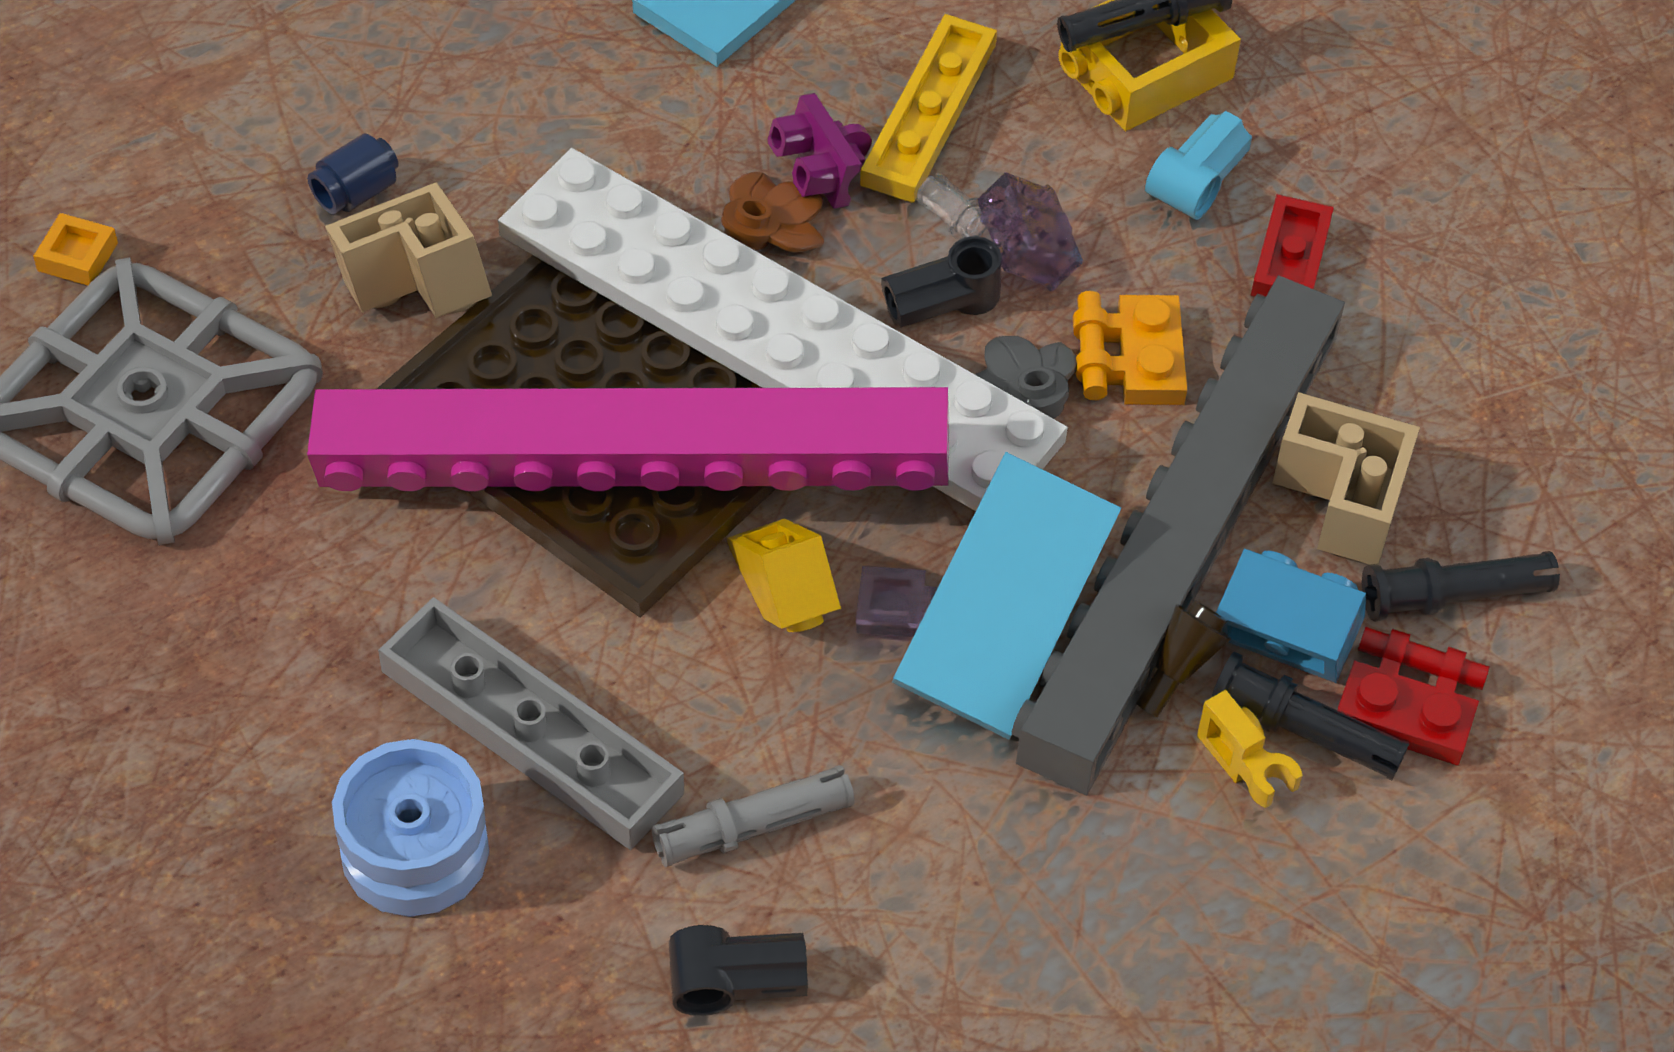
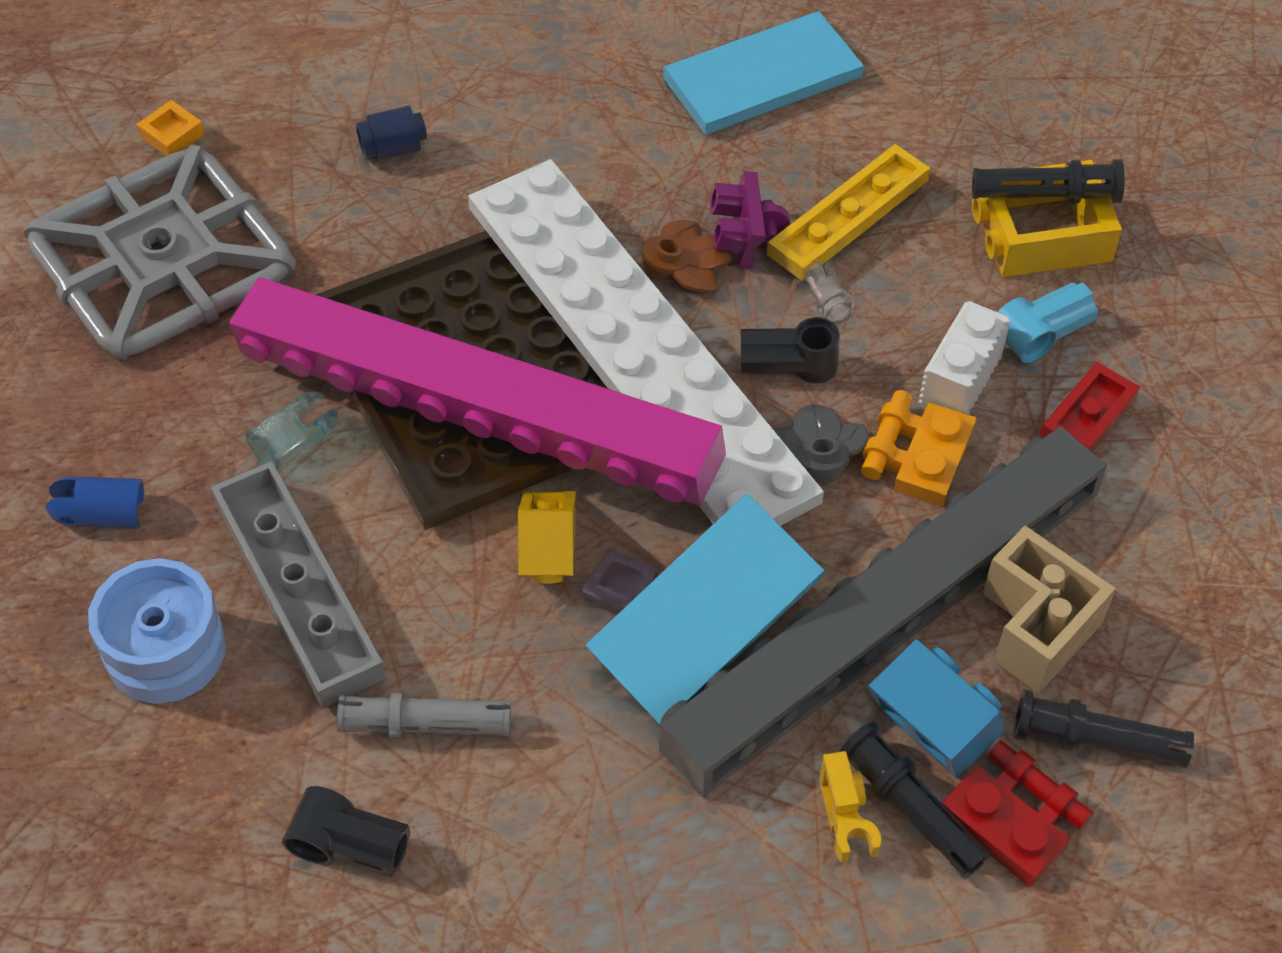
camera: 25 degrees right, 0 degrees up
tan brick [325,182,492,318] -> none
piece [977,172,1083,291] -> none
dark brown cone [1136,600,1231,717] -> none
none -> blue piece [46,476,144,528]
none -> clear light blue piece [246,391,338,471]
none -> white brick [918,301,1010,415]

